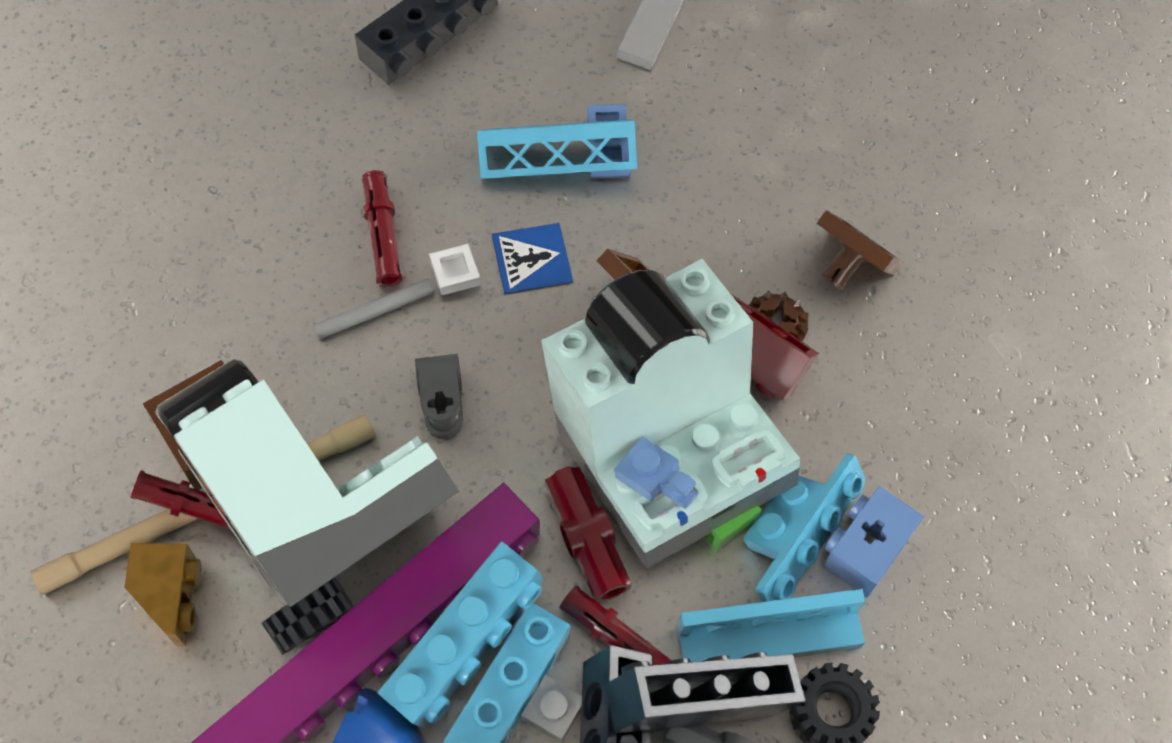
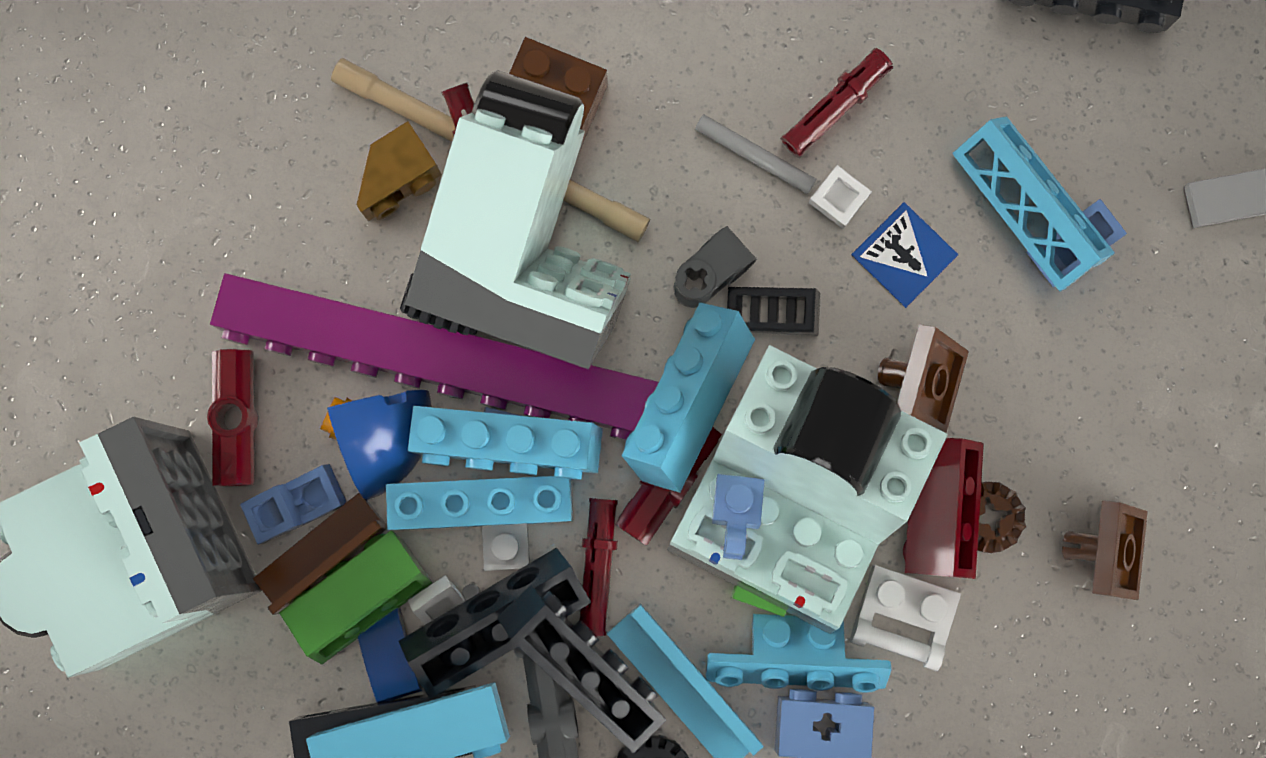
camera: 60 degrees right, 20 degrees up
none -> medium azure brick [622,303,755,493]
none -> black slope [727,287,820,336]
none -> white plate [850,565,961,671]

